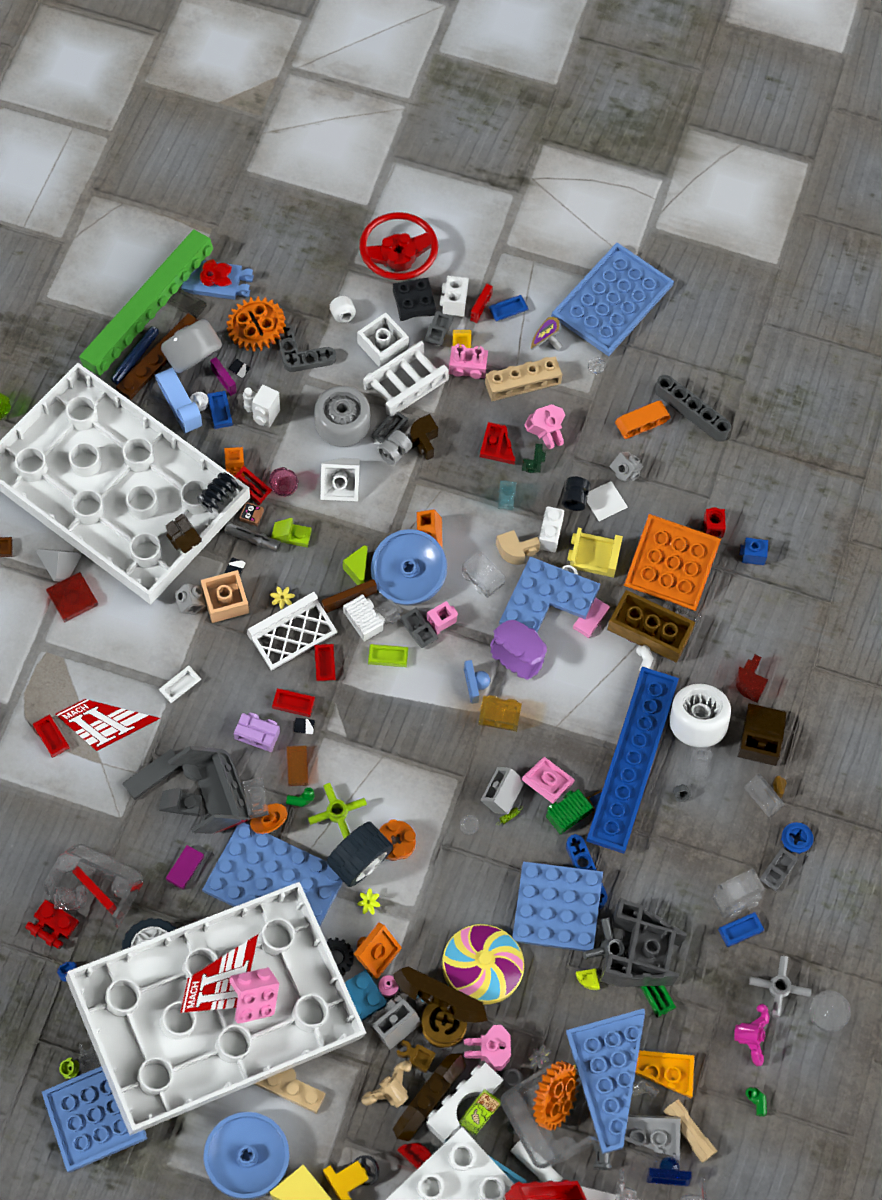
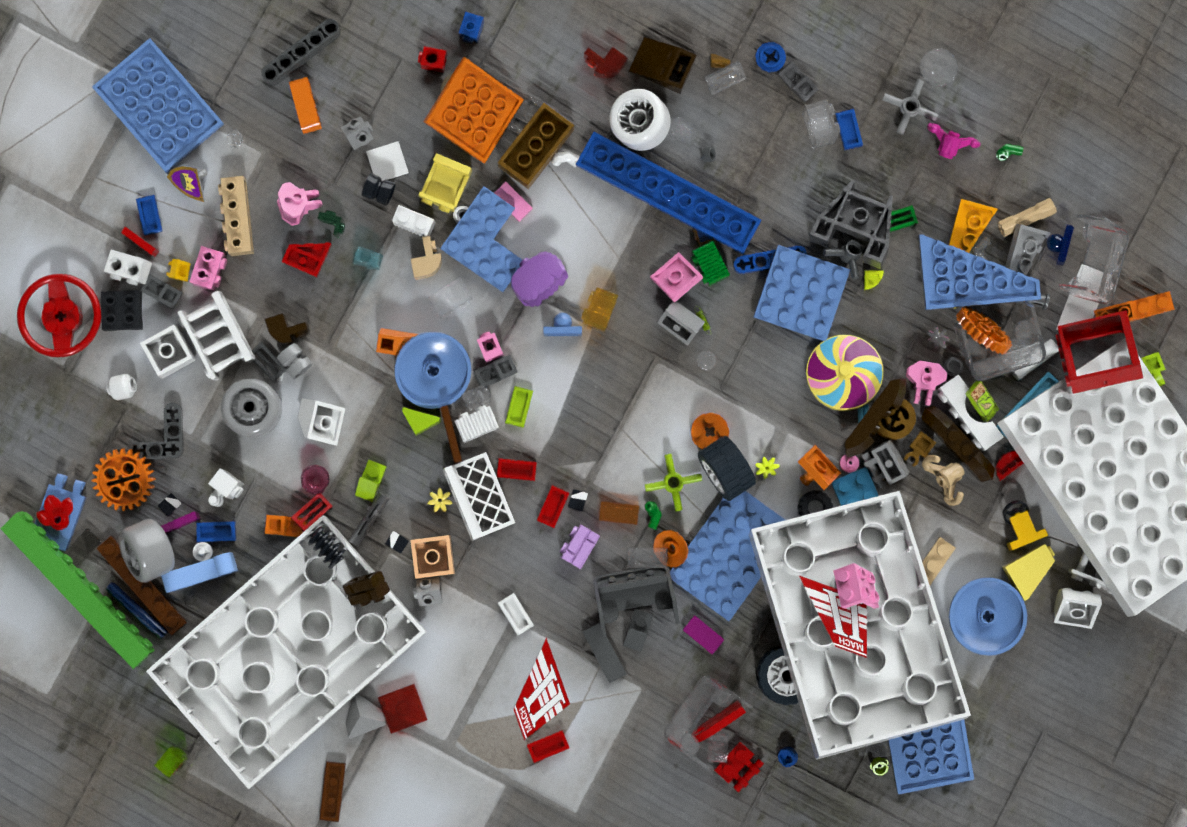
camera: 75 degrees left, 20 degrees up
tile [240,502,264,526] -> none

